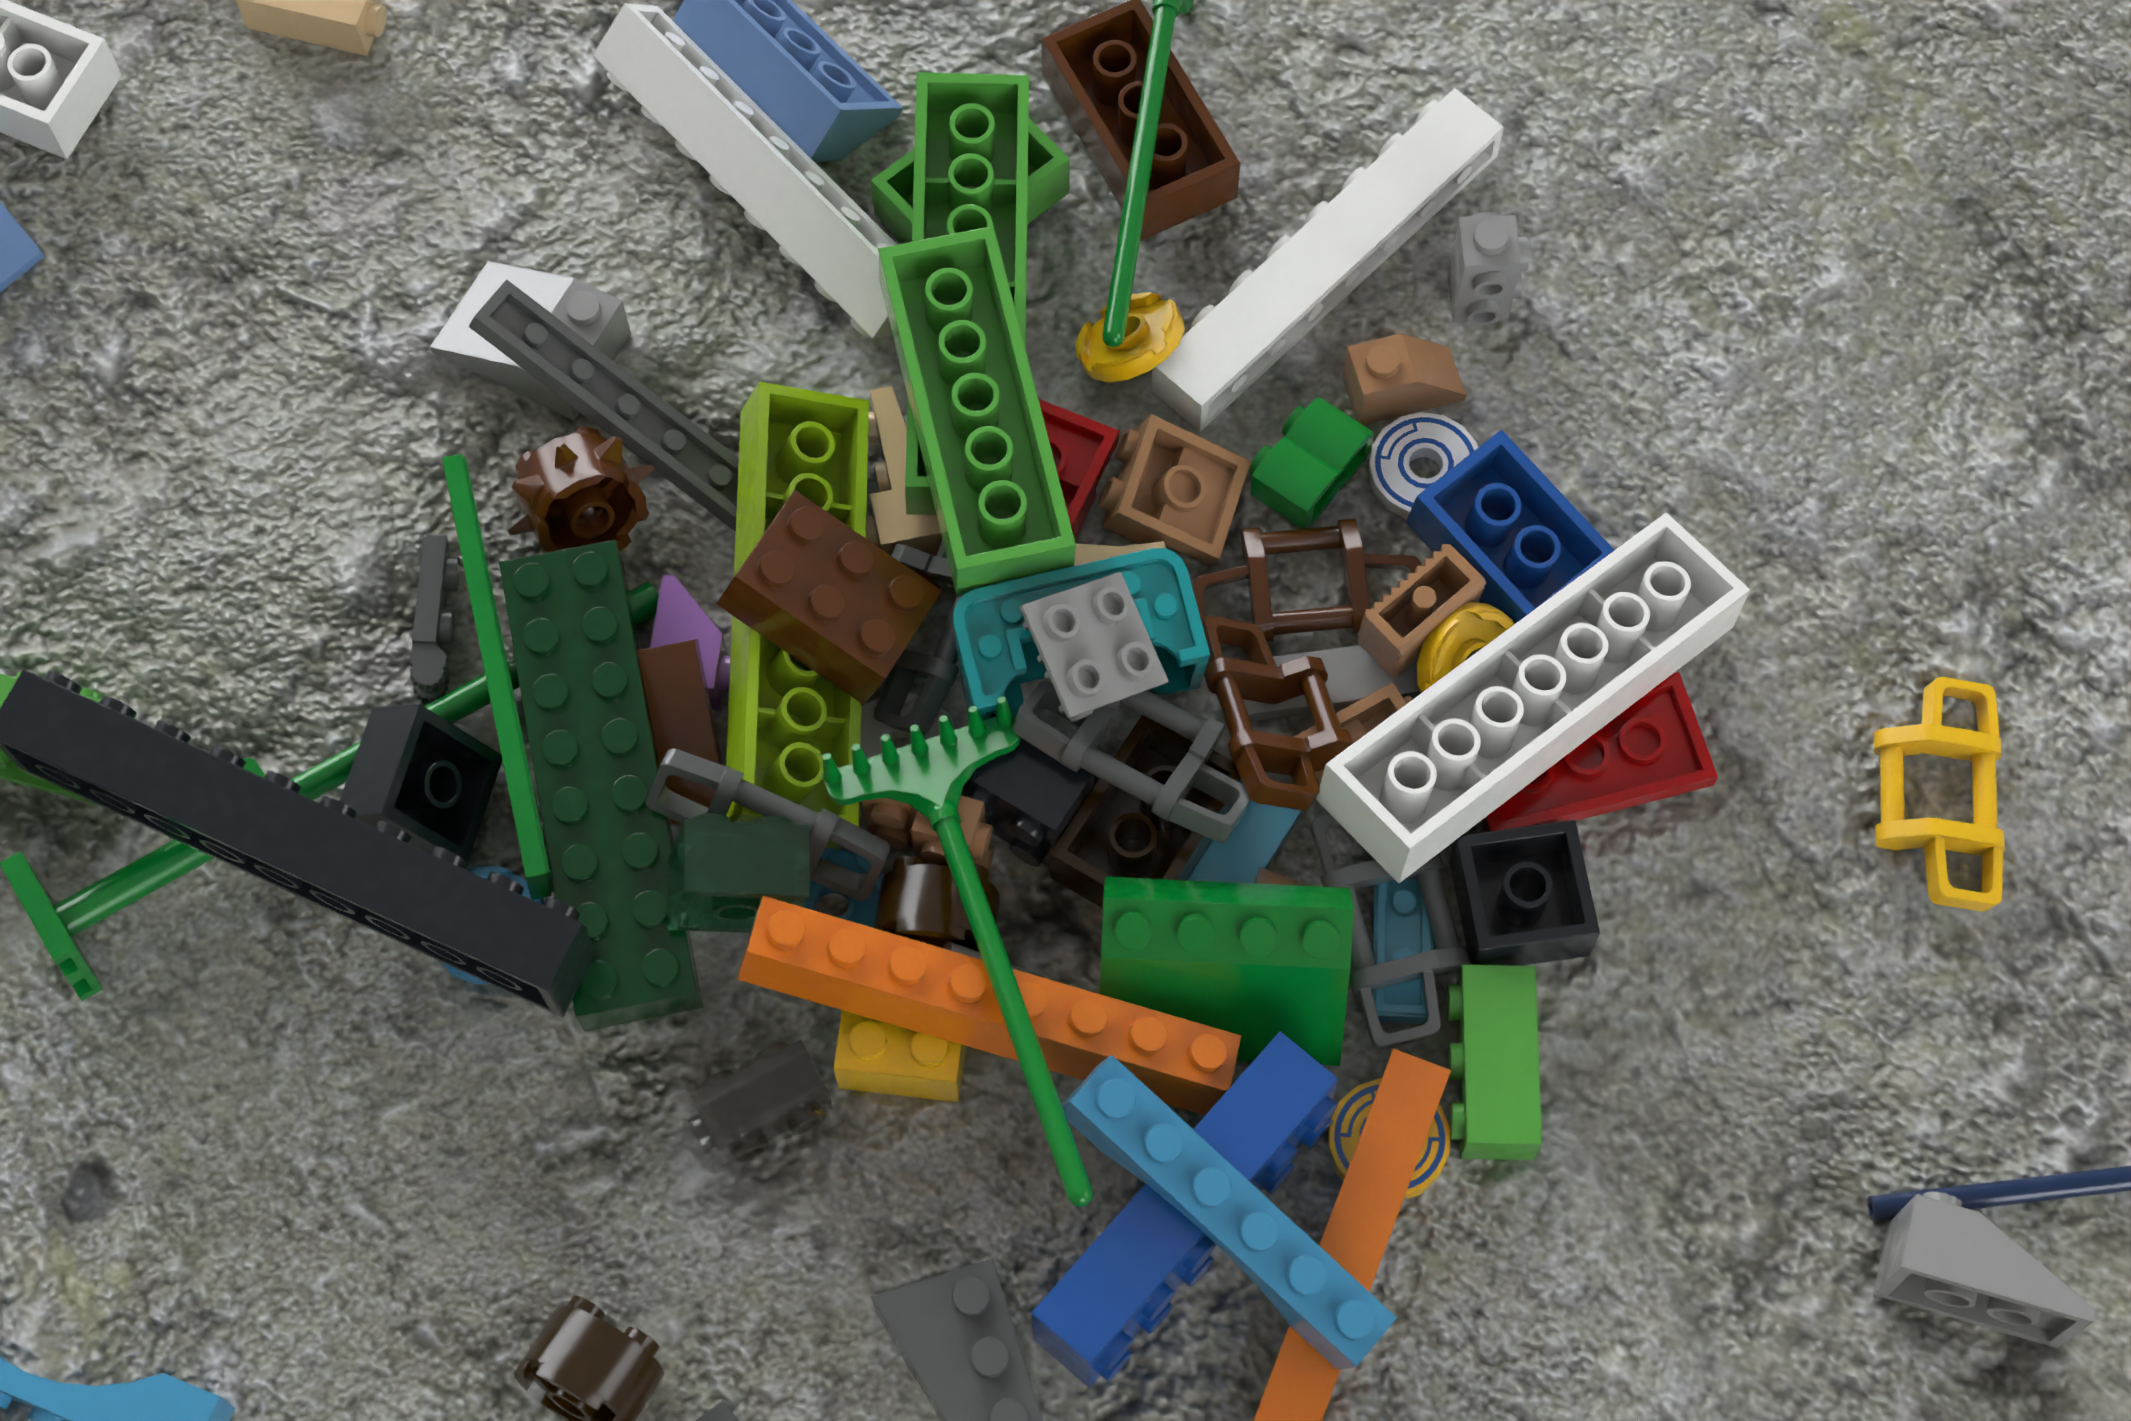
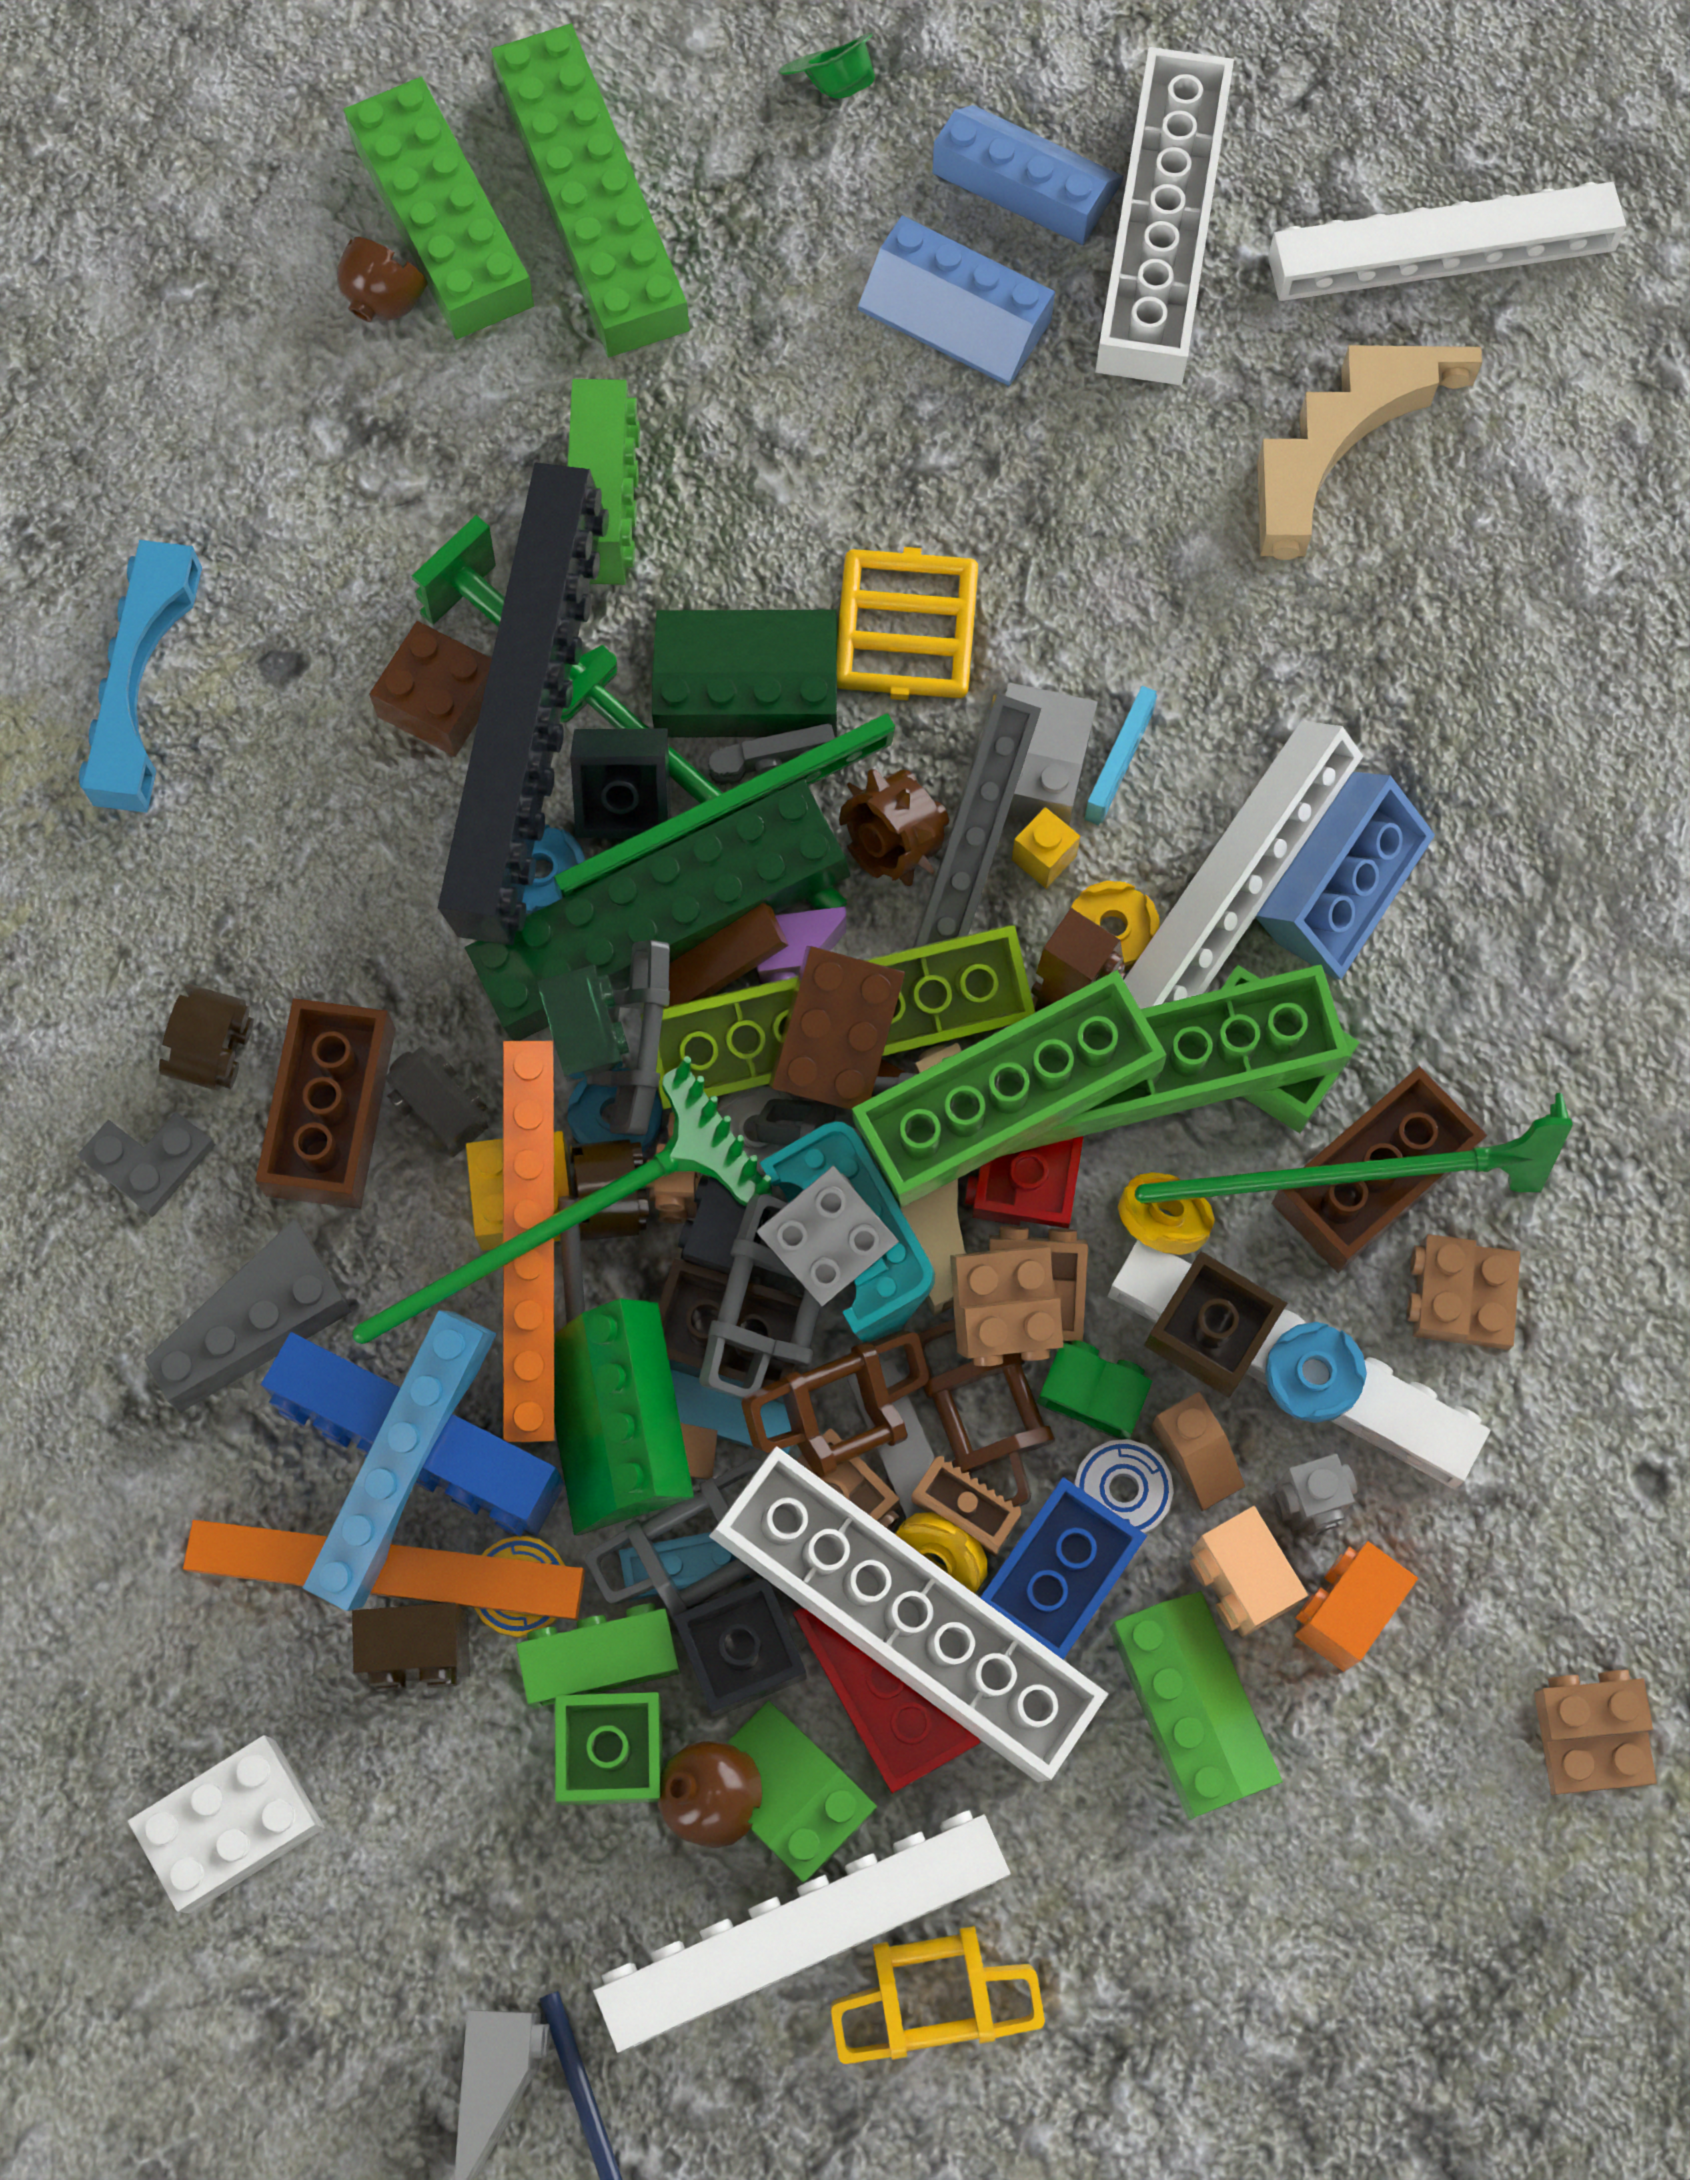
camera: 75 degrees right, 5 degrees up
none -> reddish brown brick [255,998,396,1209]
none -> dark brown brick [352,1603,470,1691]
none -> reddish brown brick [369,621,492,757]
none -> bright green brick [555,1692,663,1805]
none -> white brick [593,1810,1011,2053]
none -> dark green slope [652,609,837,738]
none -> reddish brown cylinder [658,1741,762,1848]
none -> bright green slope [726,1700,877,1884]
none -> yellow bar [837,547,978,701]
none -> medium nougat plate [950,1245,1063,1366]
none -> yellow brick [1011,807,1081,889]
none -> reddish brown wedge [1031,908,1126,1013]
none -> yellow tile [1069,881,1160,972]
none -> medium azure tile [1084,685,1158,825]
none -> bright green slope [1109,1591,1283,1821]
none -> dark brown brick [1144,1251,1287,1398]
none -> light nougat brick [1189,1506,1308,1638]
none -> dark azure tile [1265,1322,1367,1423]
none -> orange brick [1294,1541,1419,1672]
none -> medium nougat plate [1406,1234,1520,1350]
none -> medium nougat plate [1534,1670,1657,1795]

